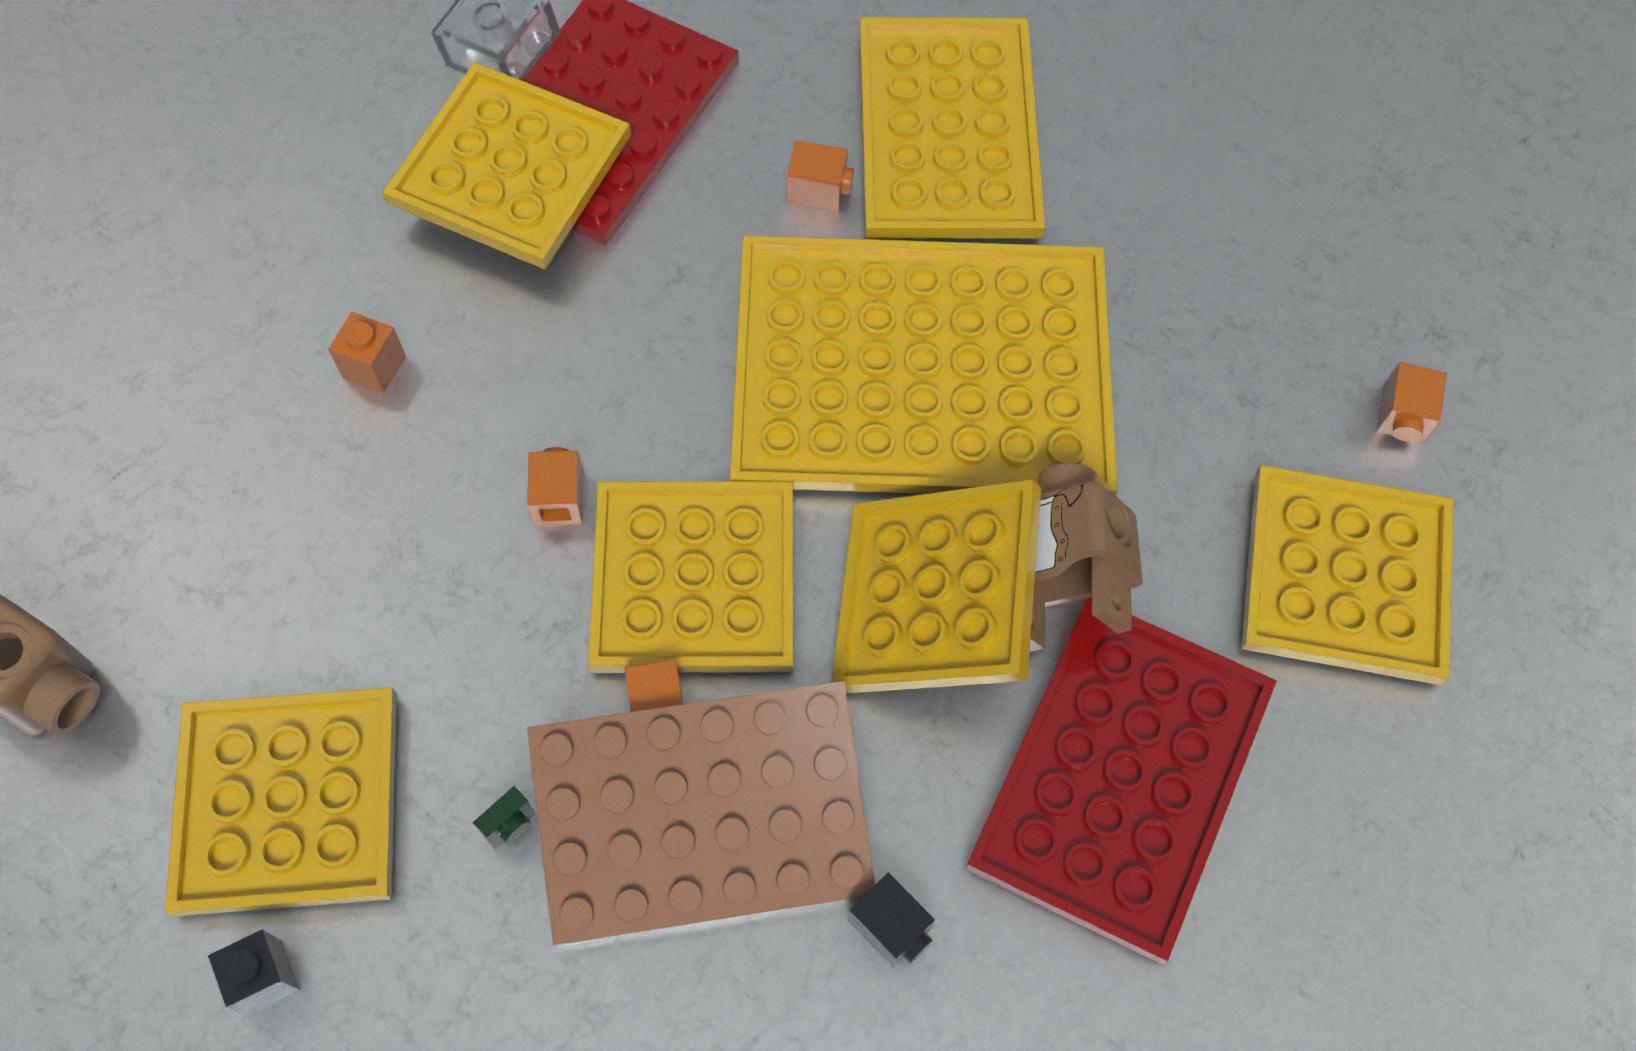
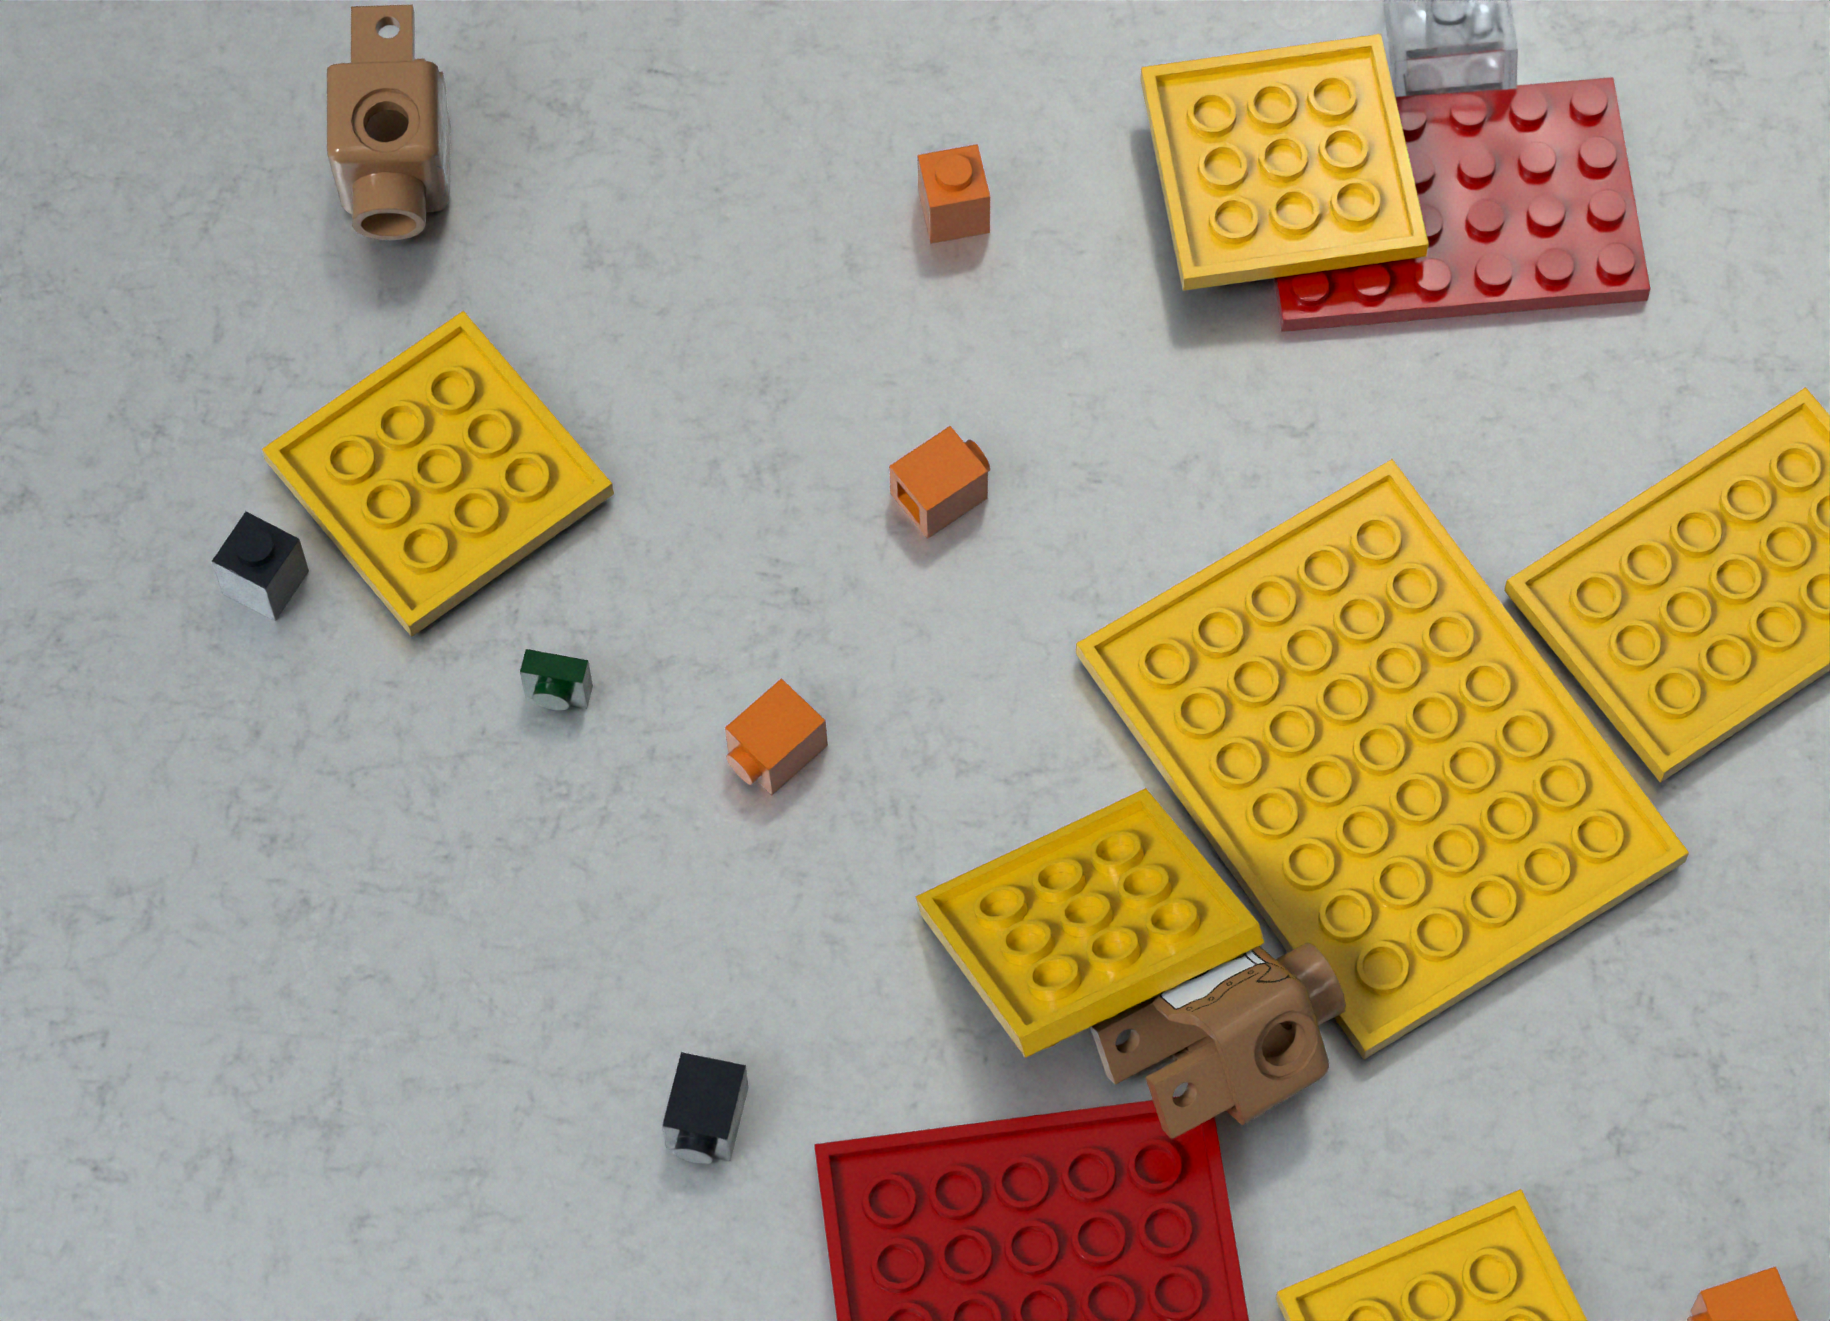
camera: 60 degrees right, 0 degrees up
nougat plate [527,681,875,946] -> none
yellow plate [588,481,793,673] -> none
orange brick [787,141,854,211] -> none

